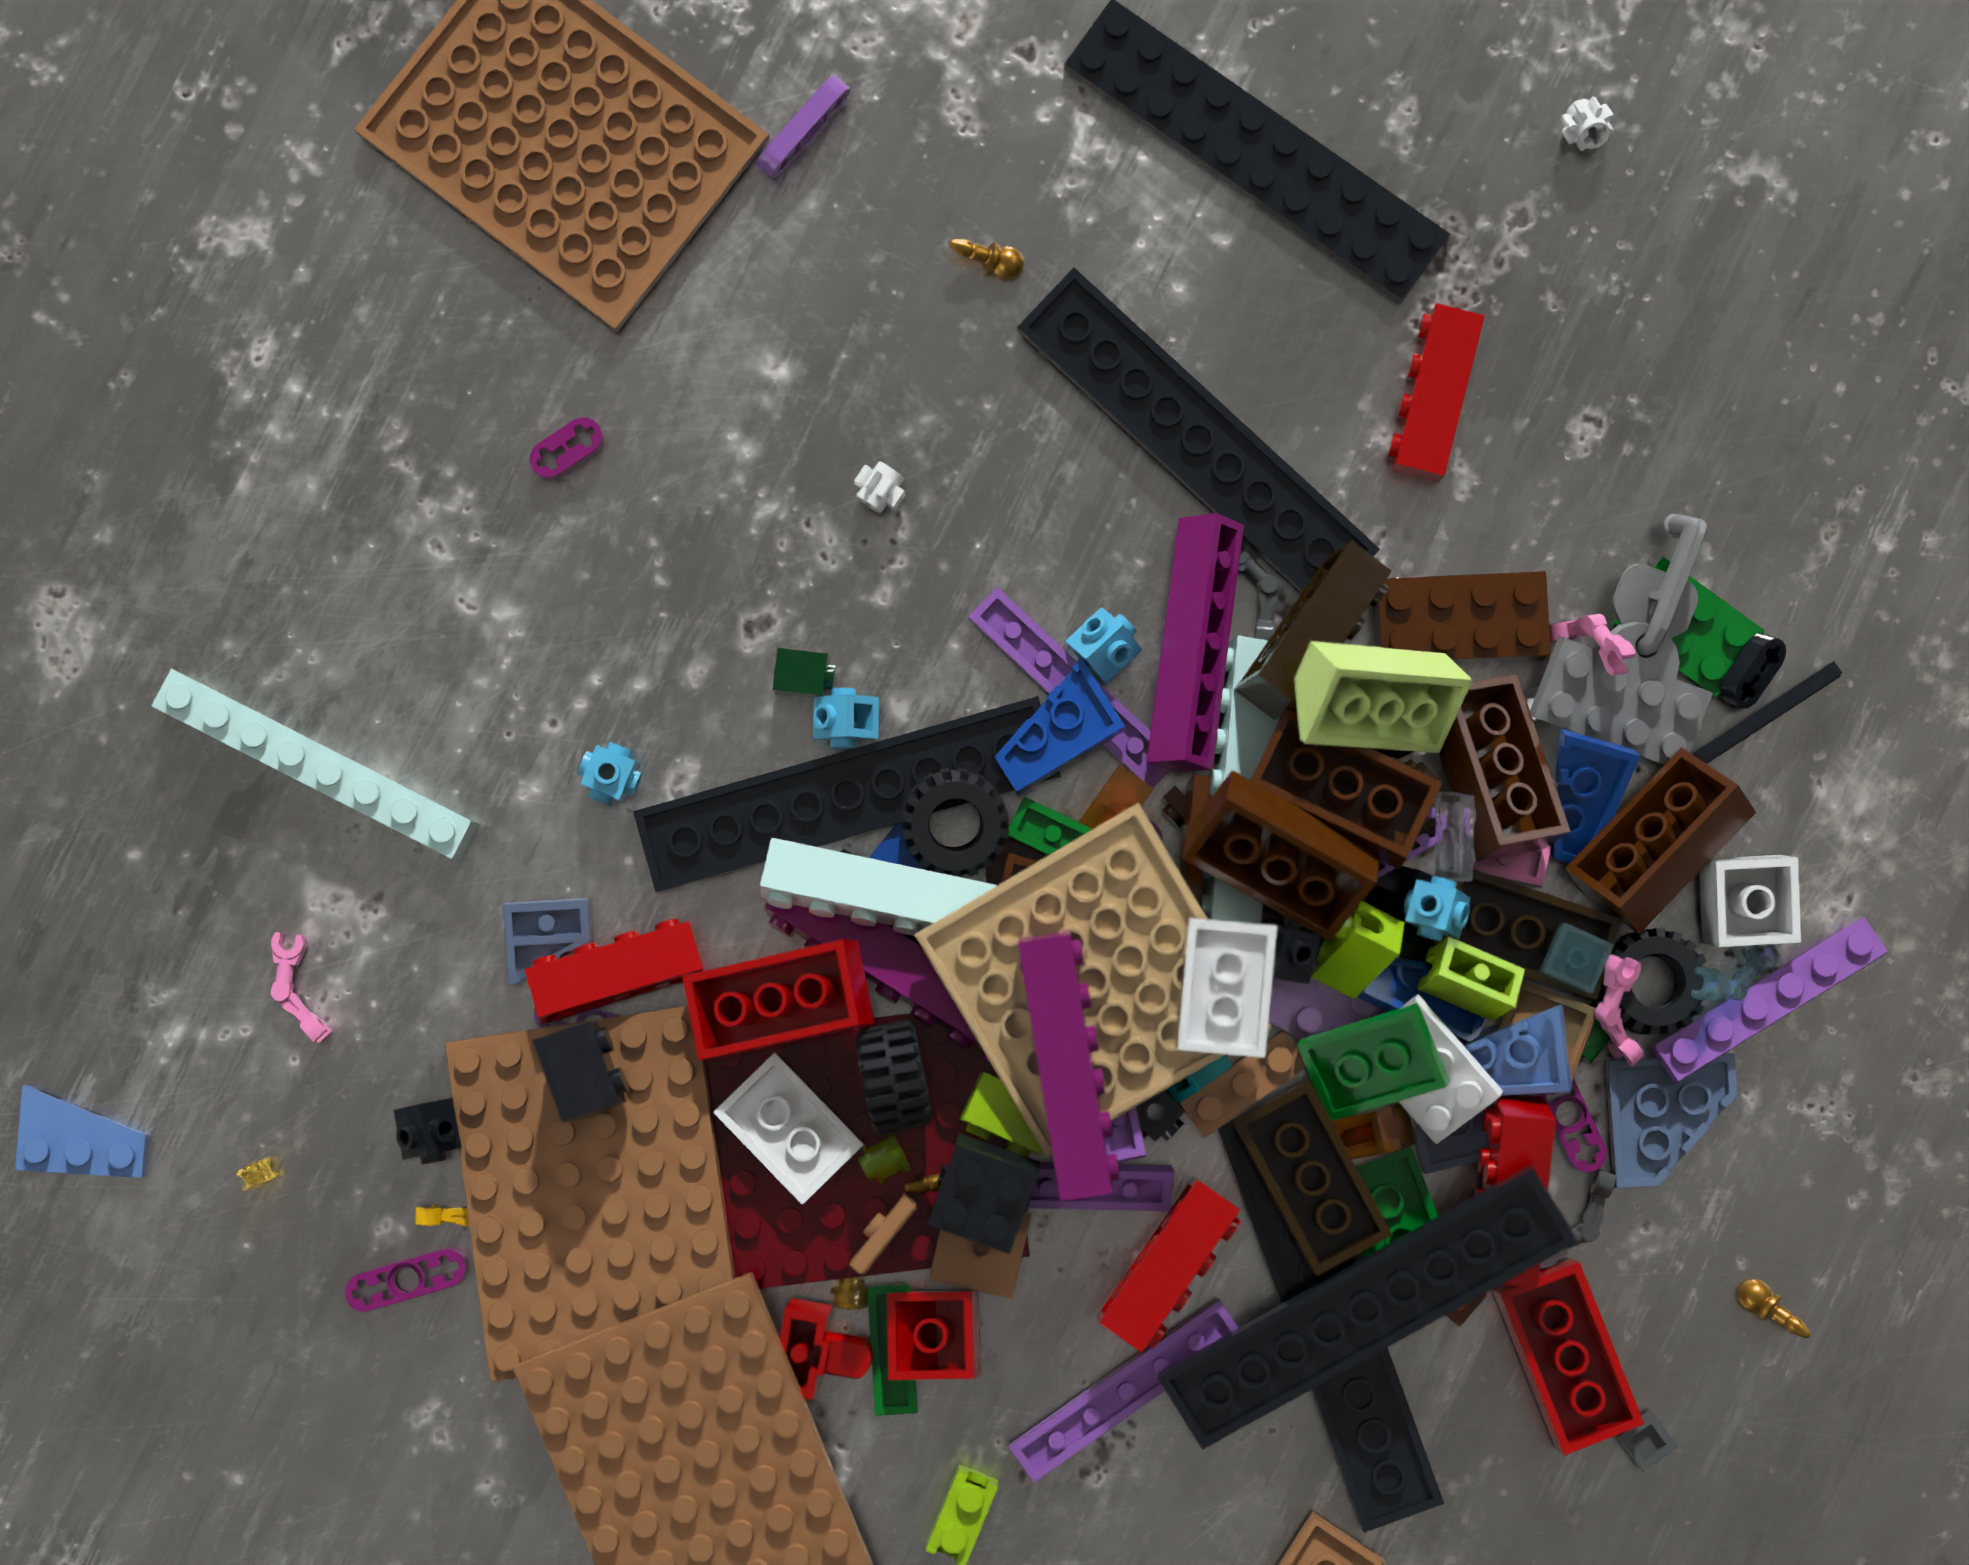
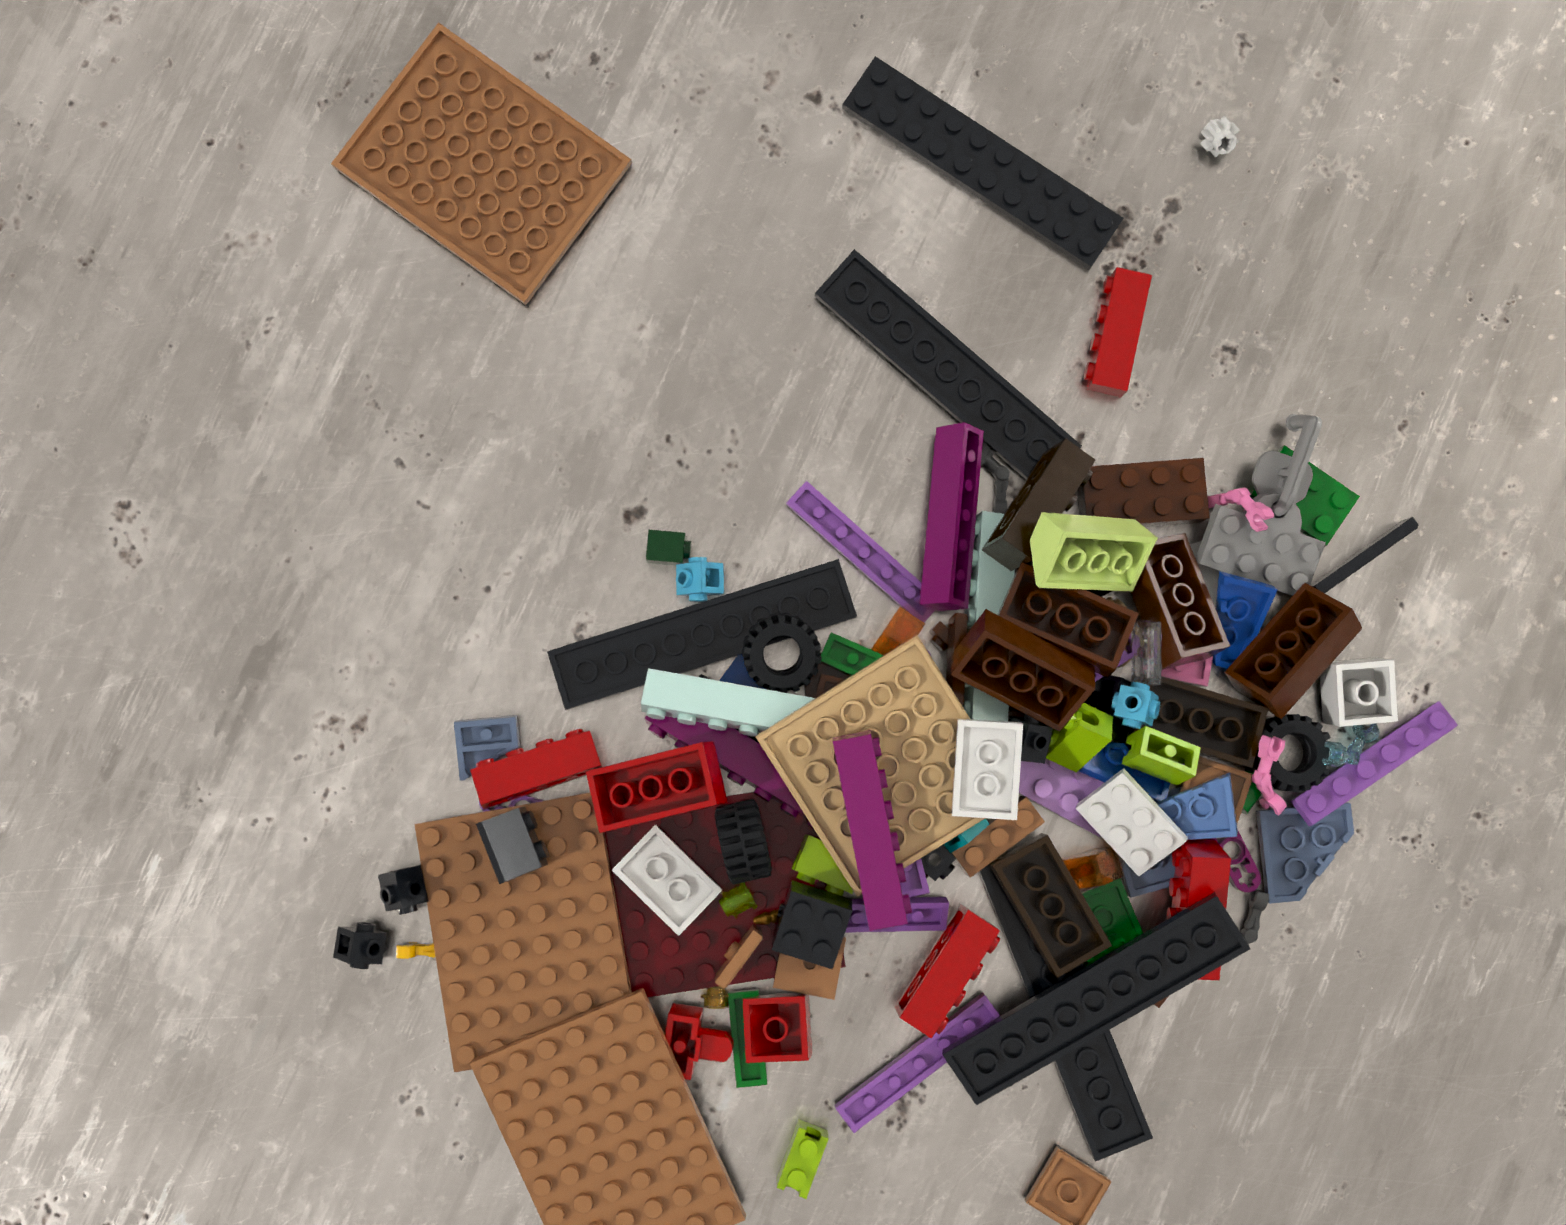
camera: 10 degrees left, 0 degrees up
medium blue wing [15,1085,149,1178] -> none
light aqua brick [151,669,479,862] -> none
clear yellow bush [235,1157,279,1192] -> none
bright pink piece [271,932,332,1043] -> none
magenta beam [345,1248,469,1312] -> none
magenta beam [530,417,604,480] -> none
medium azure brick [578,742,642,806] -> none
medium lavender beam [756,75,851,179] -> none
white gear [854,461,906,514] -> none
pearl gold bar [949,240,1024,280] -> none
blue wing [995,657,1126,795] -> none
medium azure brick [1065,607,1142,684] -> none
green plate [1297,1003,1450,1121] -> none
red brick [1493,1259,1645,1456] -> none
clear light blue piece [1539,922,1614,994] -> none
dark grey plate [1616,1410,1678,1472] -> none
black beam [1720,633,1786,709] -> none
pearl gold bar [1738,1279,1811,1338] -> none
none -> black brick [333,922,387,969]

